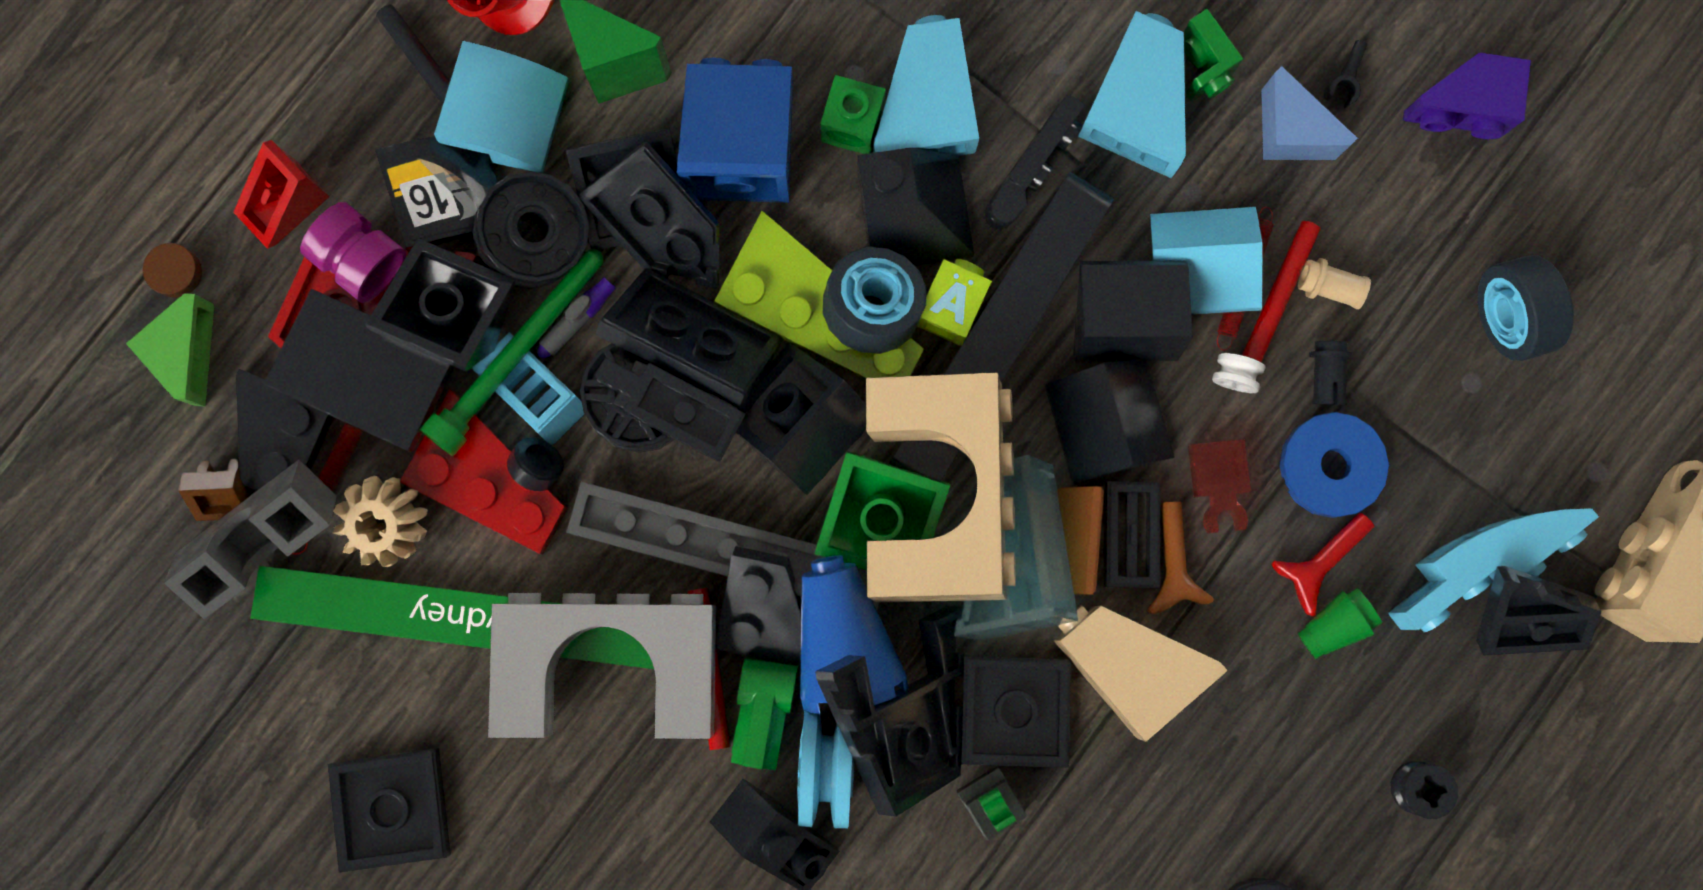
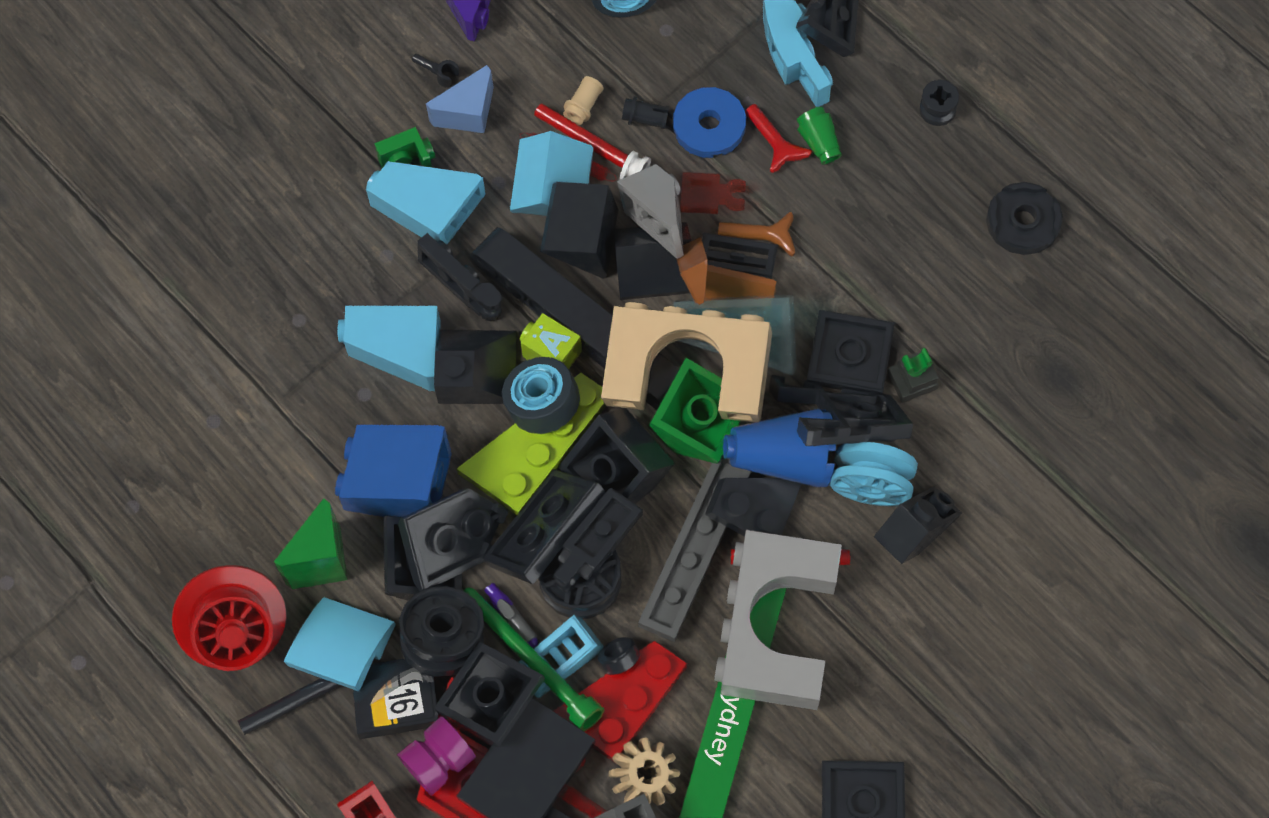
camera: 75 degrees left, 15 degrees down
green piece [731,657,798,770] -> none
green brick [820,75,886,154] -> none
tan slope [1053,605,1228,742] -> none
none -> light grey slope [617,164,684,259]
none -> dark orange slope [677,238,708,305]

